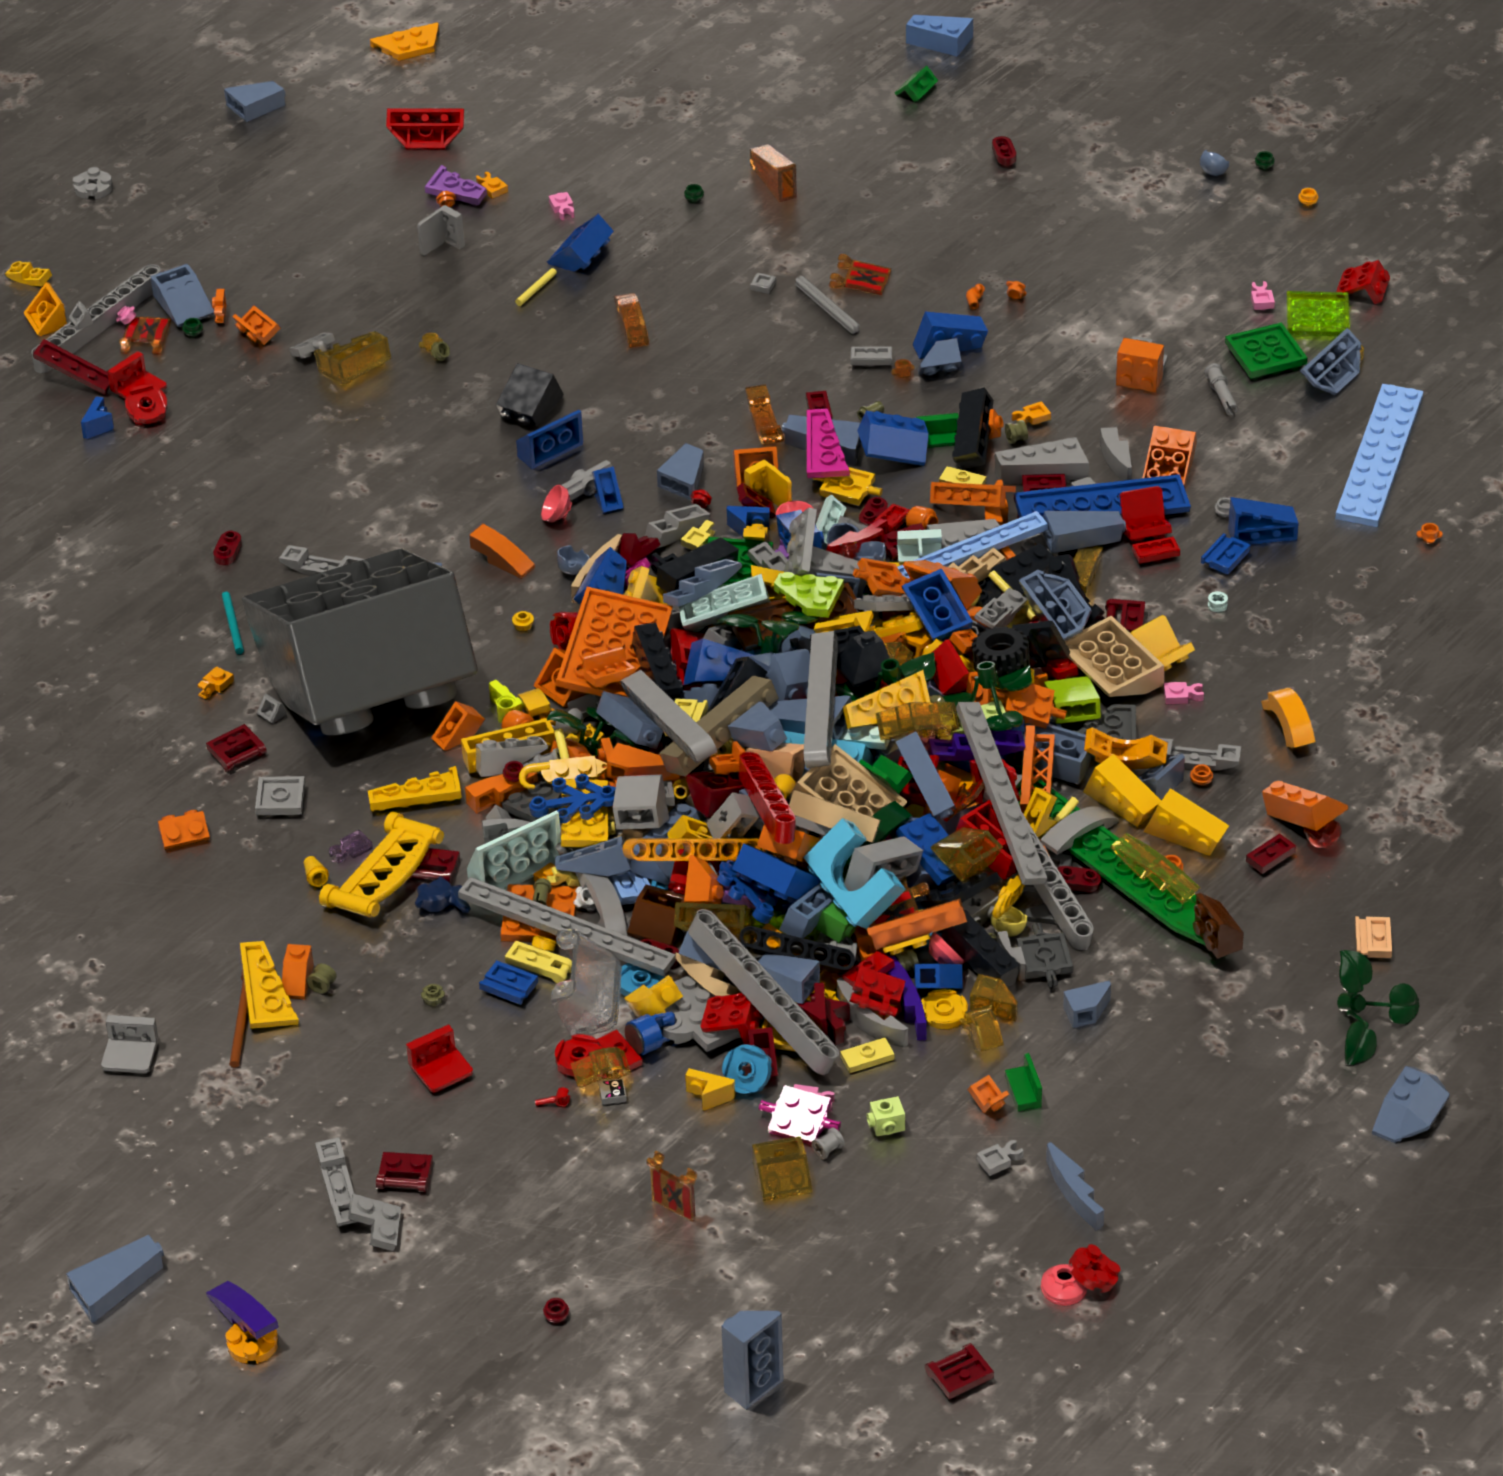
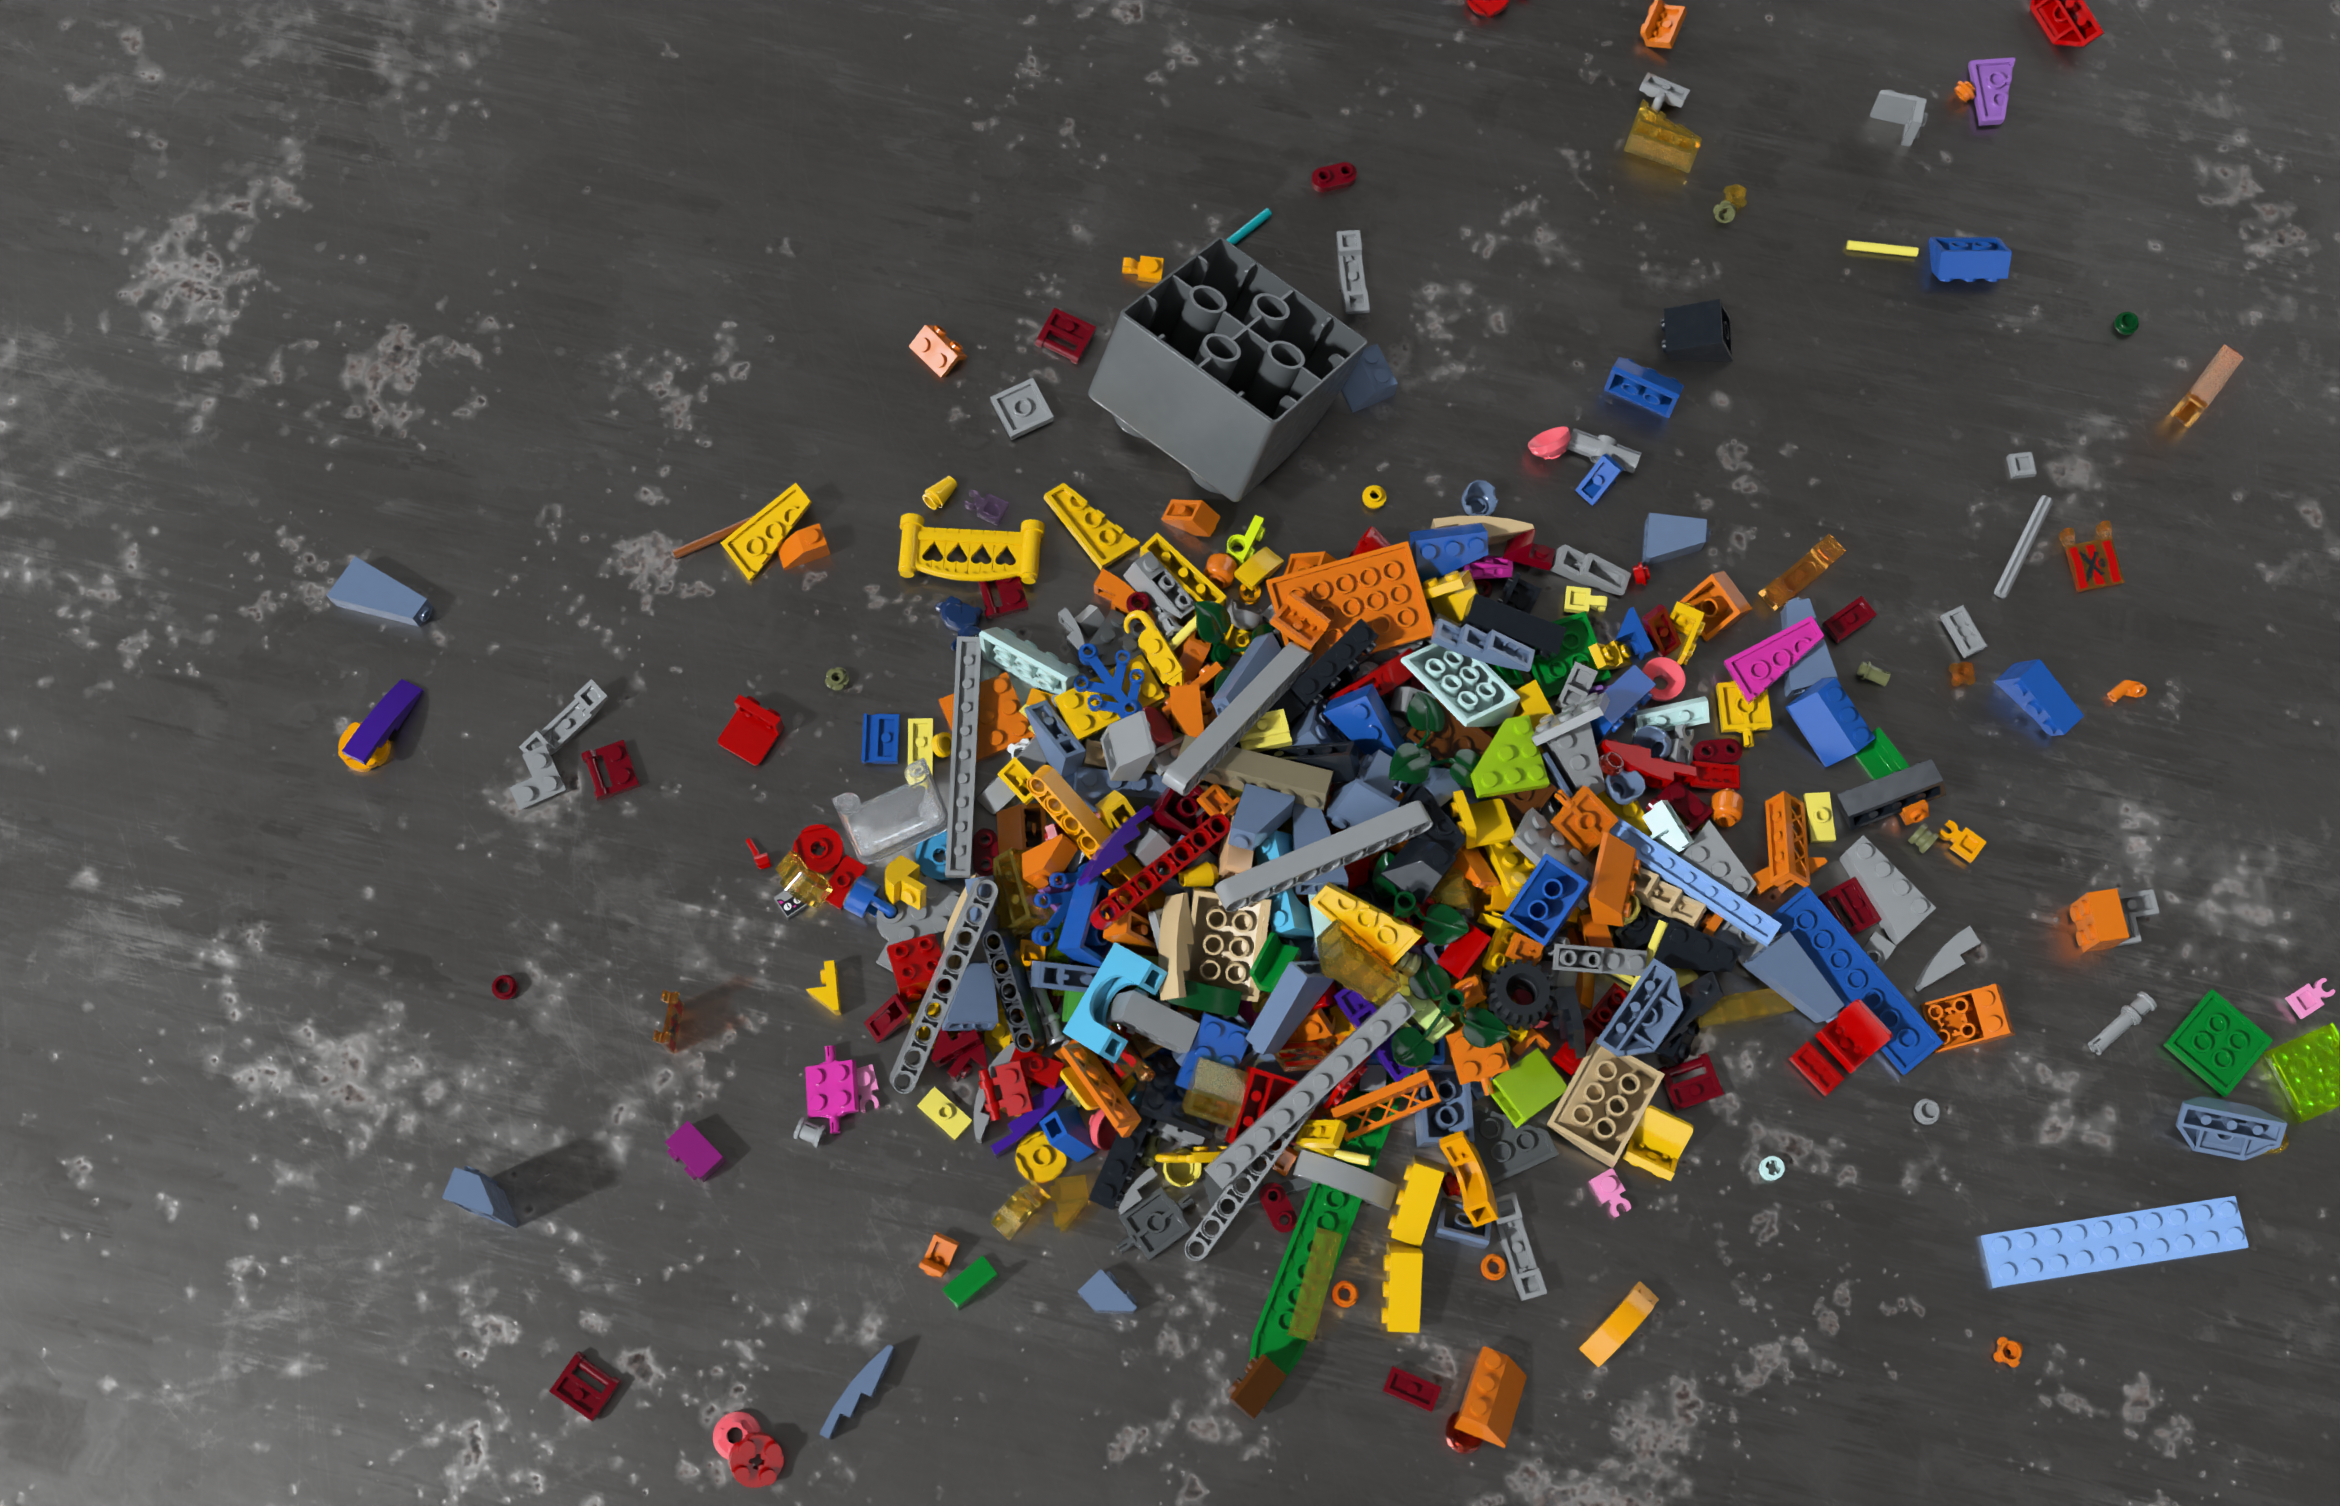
camera: 60 degrees right, 30 degrees up
light grey bracket [101,1015,159,1073] -> none
olive wheel [307,963,337,994] -> none
orange slope [469,524,535,579] -> none
light orange plate [476,171,508,199] -> none
olive pin [533,878,552,906] -> none
bright pink plate [549,192,575,220] -> none
clear orange slope [614,293,649,348] -> none
dark azure plate [722,1044,772,1094] -> none
clear yellow slope [752,1136,812,1201] -> none
yellowish green brick [866,1096,905,1136] -> none
sand blue slope [918,338,962,375] -> none
light grey plate [976,1140,1023,1176] -> none
orange plate [1006,281,1027,299] -> none
blue plate [1201,533,1251,575] -> none
blue wedge [1228,497,1299,545] -> none
none -> magenta brick [665,1120,727,1182]
none -> yellow slope [997,757,1035,806]
none -> dark purple slope [1077,805,1153,887]

